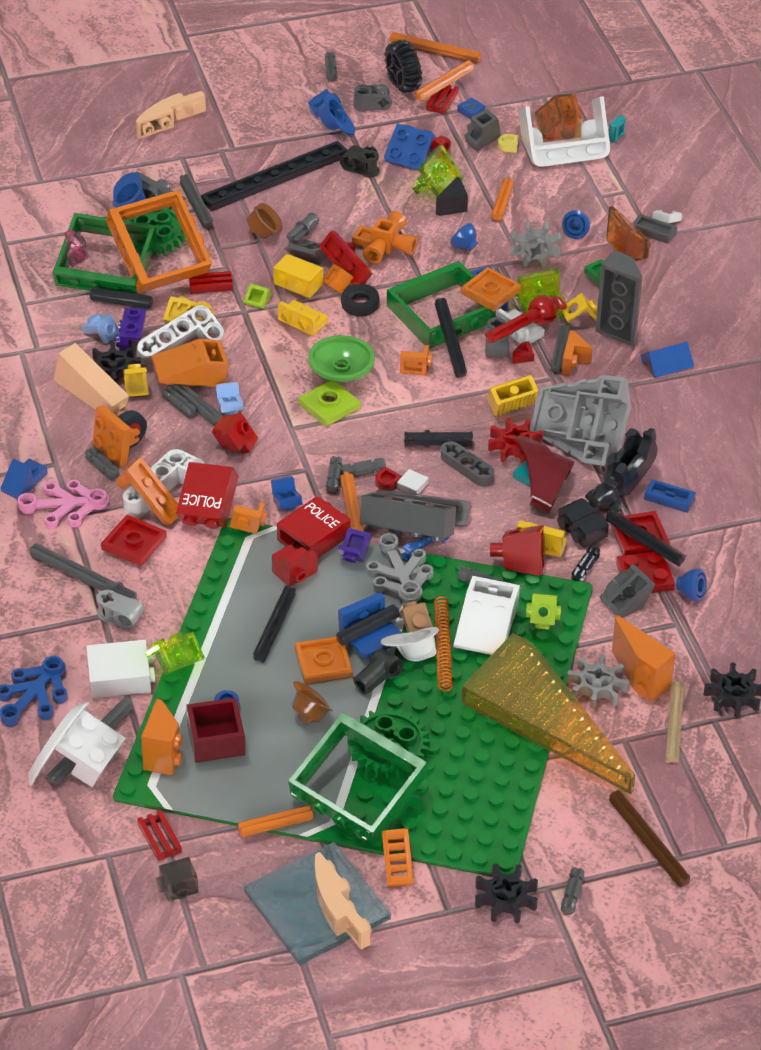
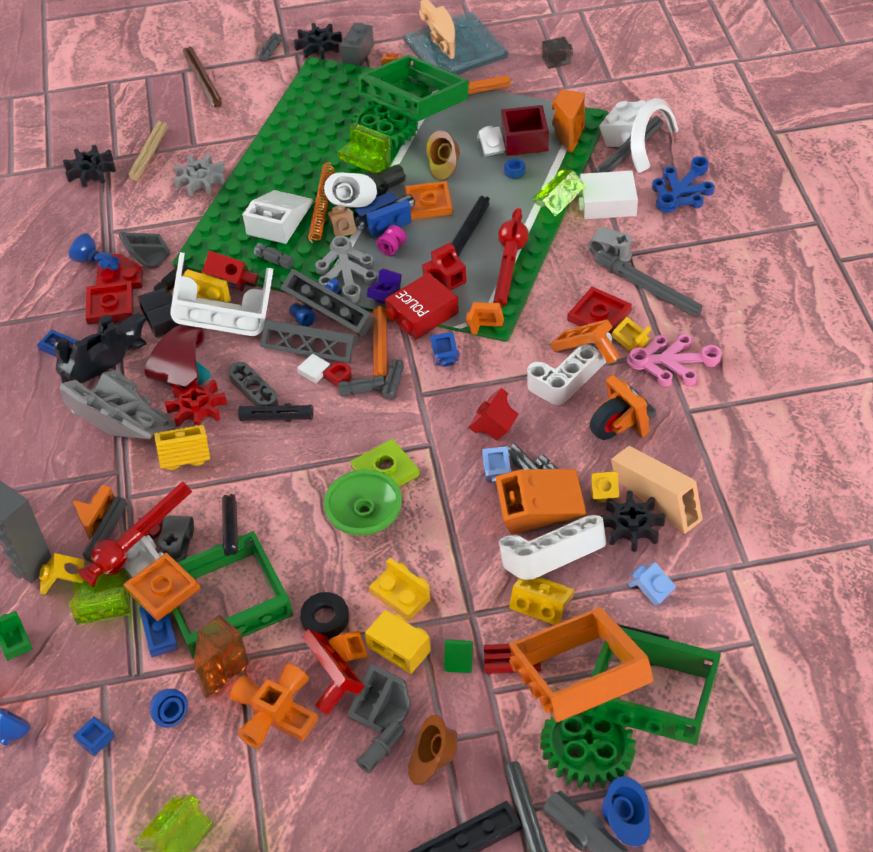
camera: 170 degrees left, 5 degrees up
blue slope [0,458,48,500] -> none
clear pink bracket [64,228,89,267] -> none
dark purple bracket [116,308,146,351] -> none
red tile [137,810,182,861] -> none
red brick [176,462,239,529] -> none
lime slope [243,283,273,309] -> none
orange bracket [400,345,433,375] -> none
black slope [436,177,468,216] -> none
clear yellow slope [461,633,635,794] -> none
orange axle [491,177,514,221] -> none
light grey gear [511,221,561,267] -> none
lime brick [526,593,561,629] -> none
black axle [605,509,687,567] -> none
orange slope [612,615,676,703] -> none
none -> blue tile [73,716,115,756]
none -> blue plant [94,251,120,271]
none -> white windscreen [171,252,273,336]
none -> clear orange slope [194,614,249,698]
none -> clear neon green bracket [338,123,391,173]
none -> dark grey brick [340,23,374,66]
none -> dark pink wheel [376,225,407,256]
none -> green slope [444,639,474,673]
none -> white bracket [477,126,505,157]
none -> red piece [493,208,529,307]
none -> yellow bracket [611,317,652,351]

